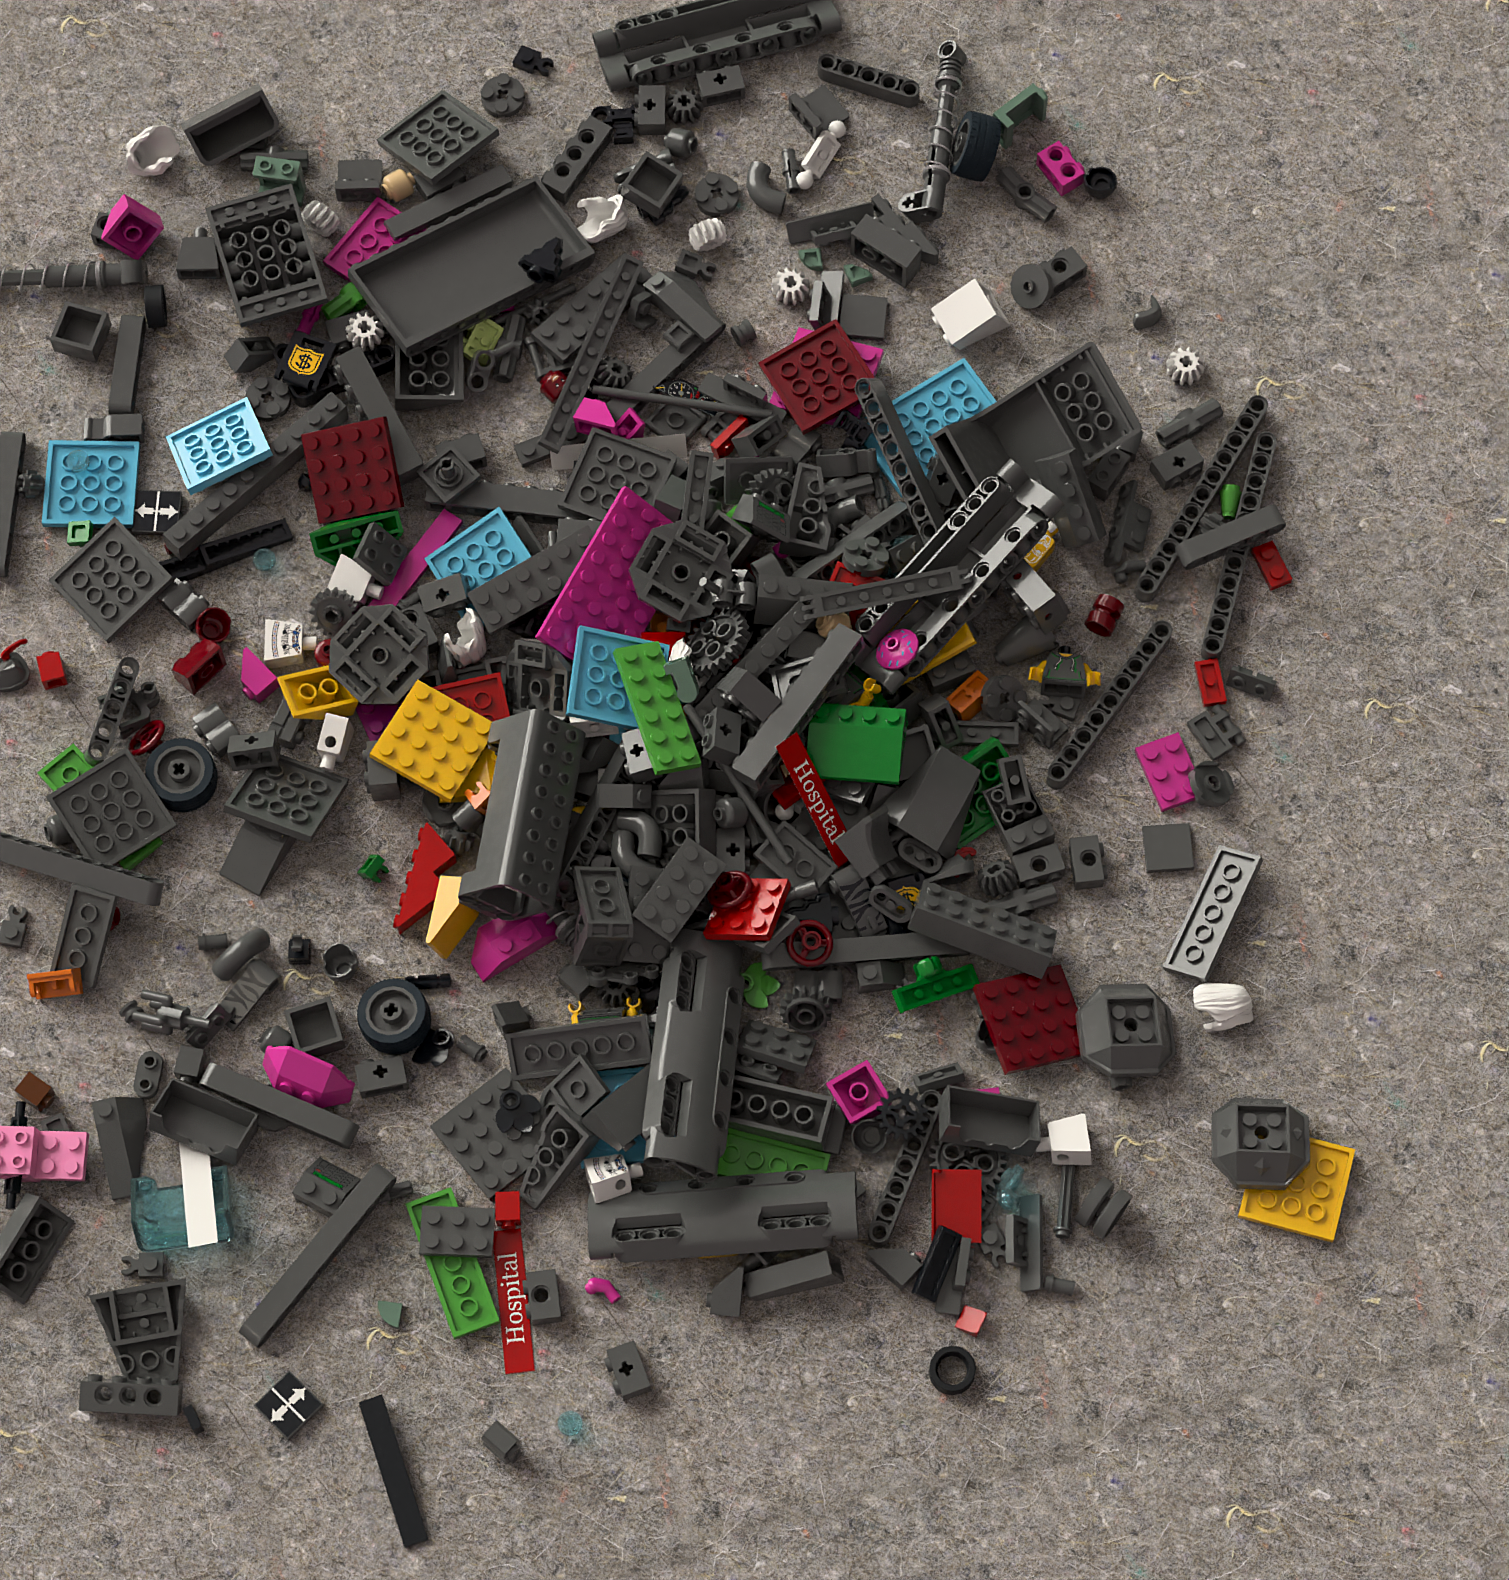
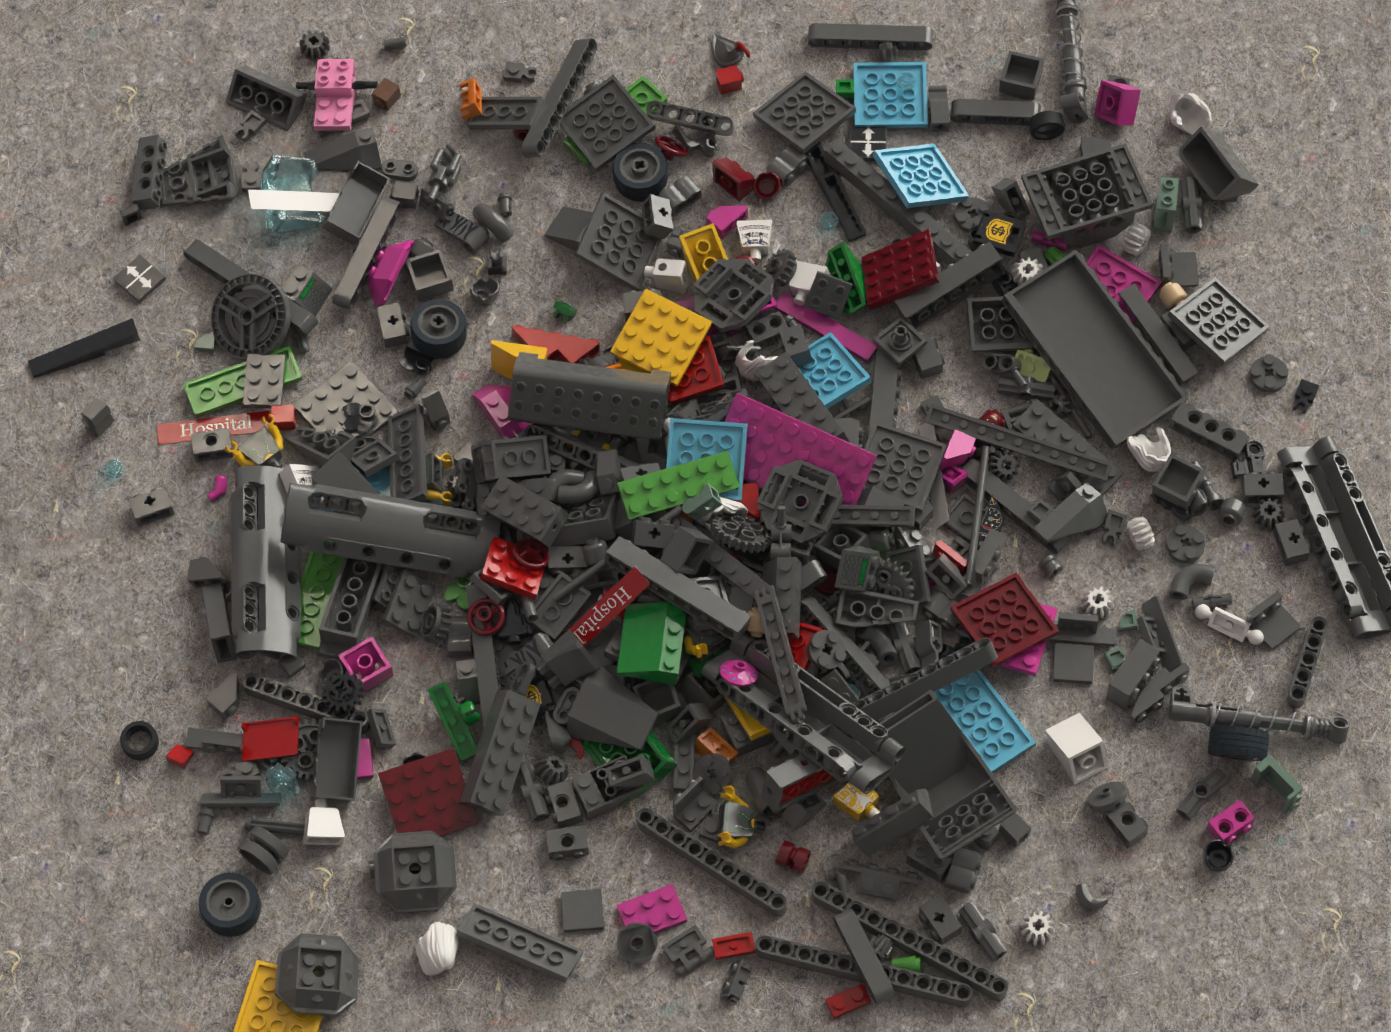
camera: 90 degrees right, 5 degrees down
black axle [404,973,451,990] -> none
black rock [518,237,563,283] -> none
black plate [911,1225,963,1303] -> none
none -> wheel [199,872,261,937]
none -> dark grey piece [211,274,291,359]
none -> torso [224,414,283,468]
none -> dark grey plate [234,110,267,142]

